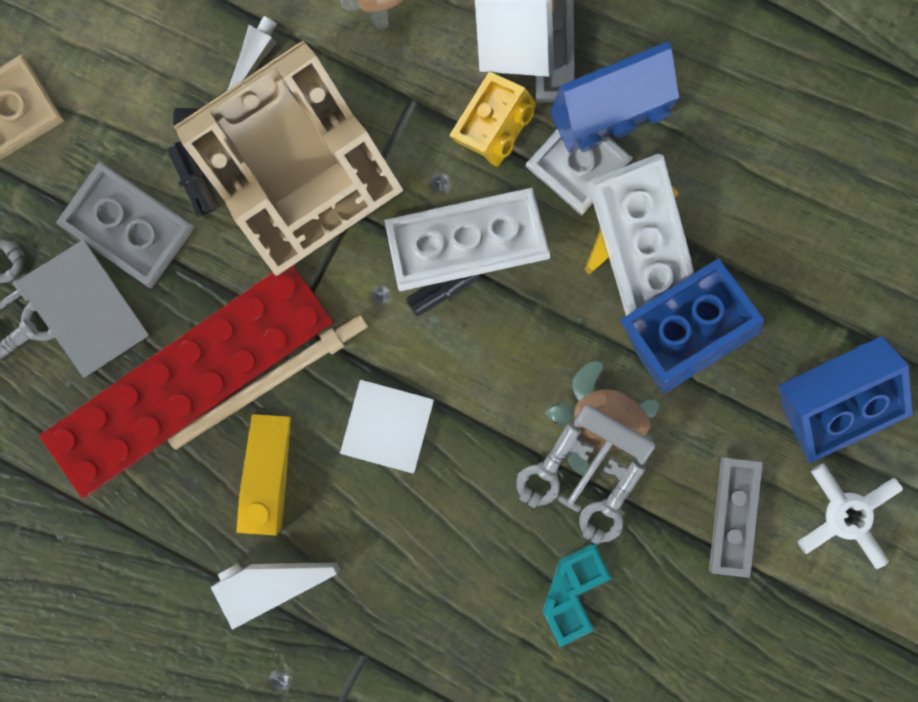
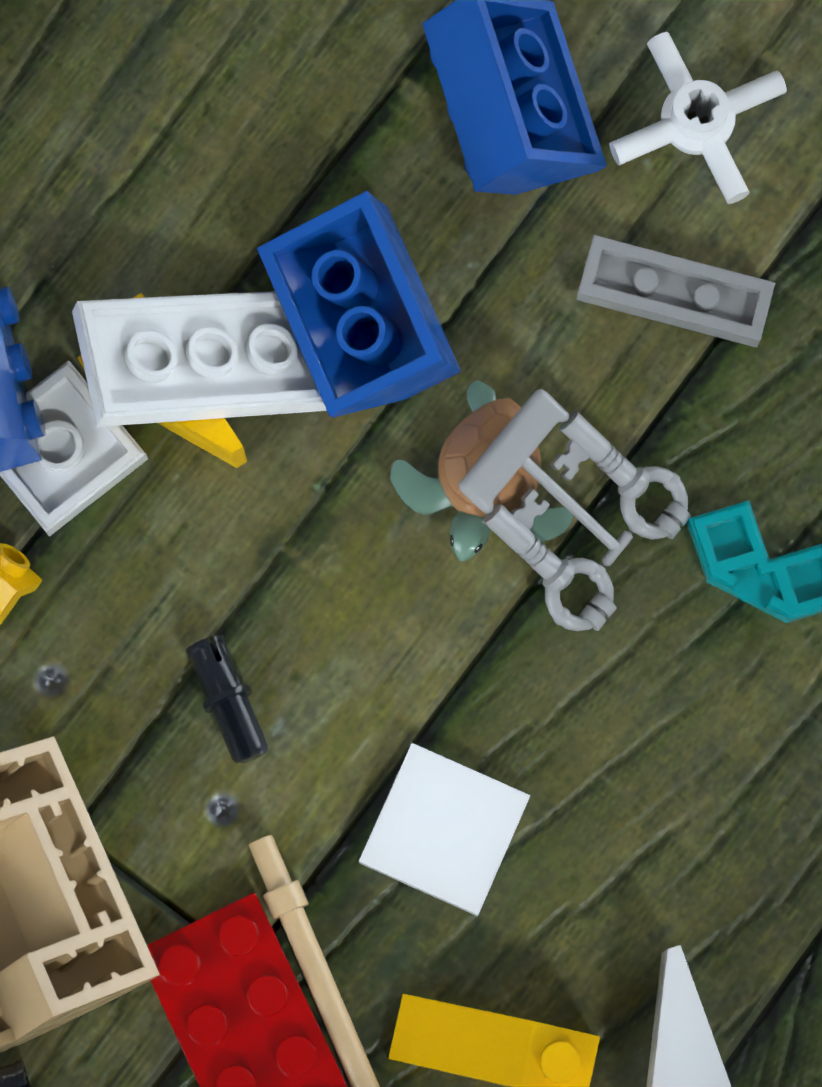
camera: 85 degrees left, 10 degrees down
white tile [384,187,550,292] -> none

